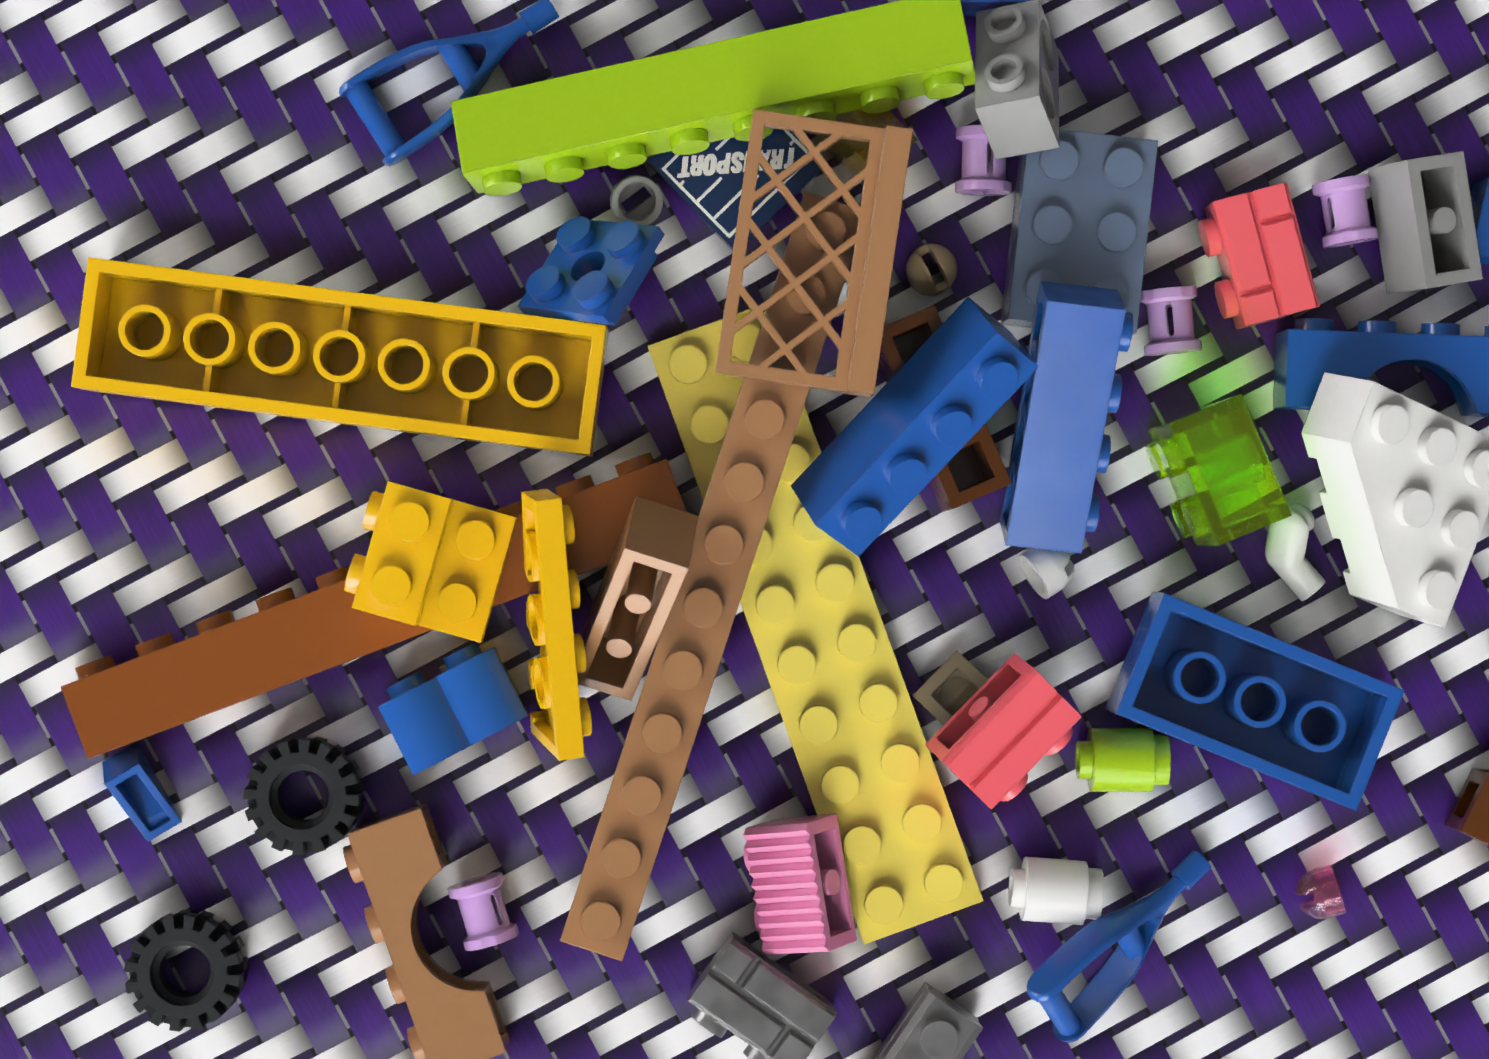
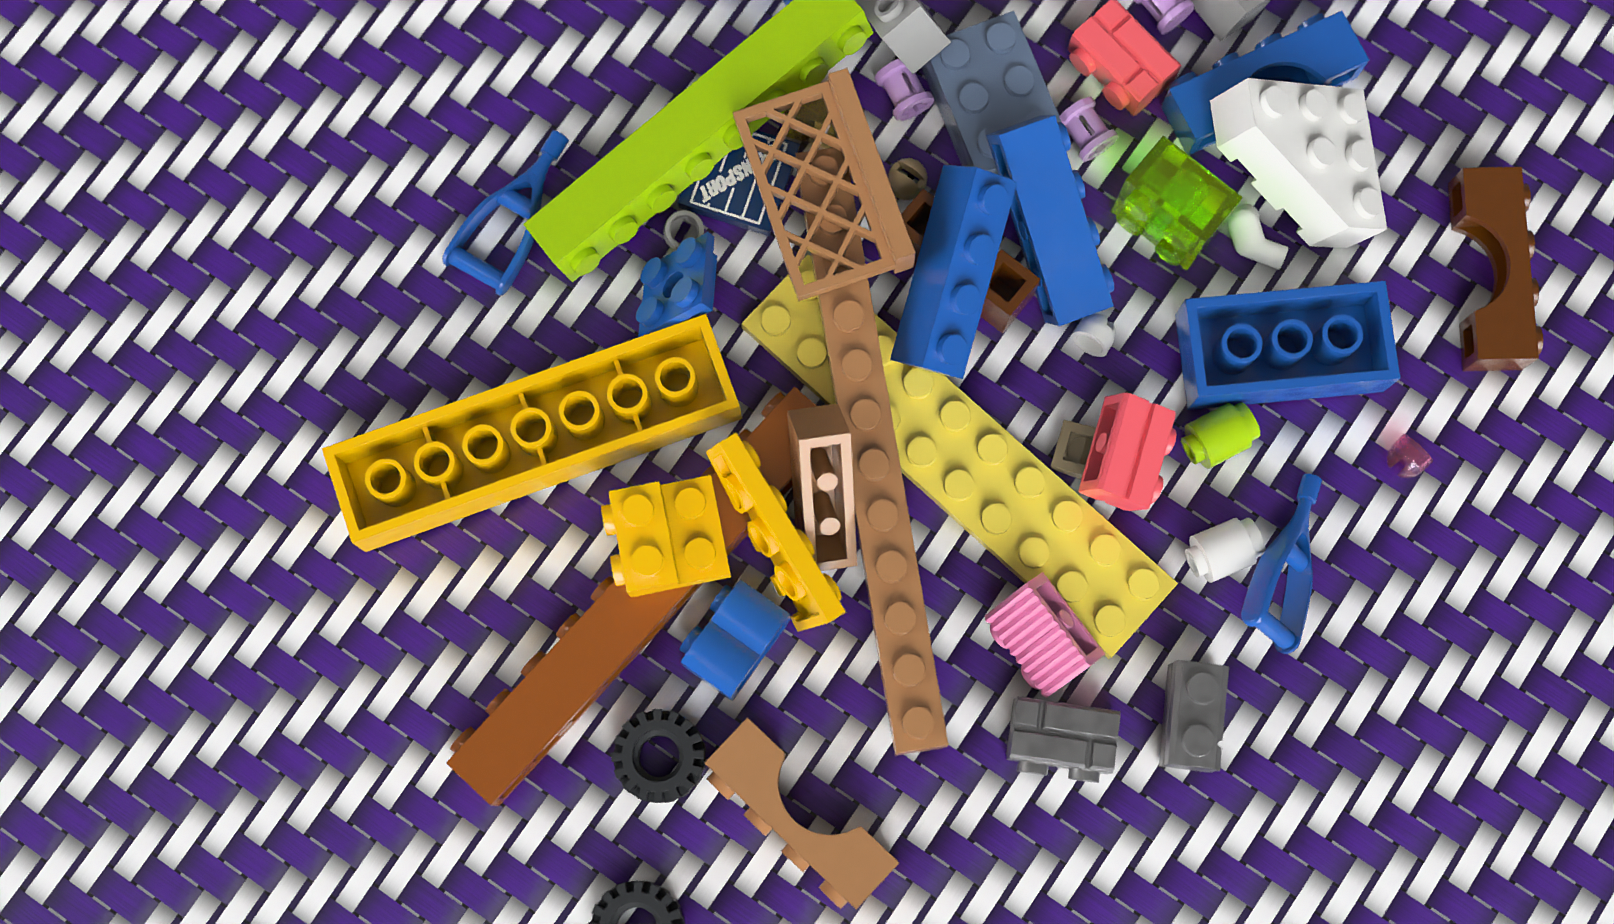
camera: 25 degrees left, 10 degrees down
blue piece [102,742,182,842] -> none
lavender bush [447,872,519,951] -> none

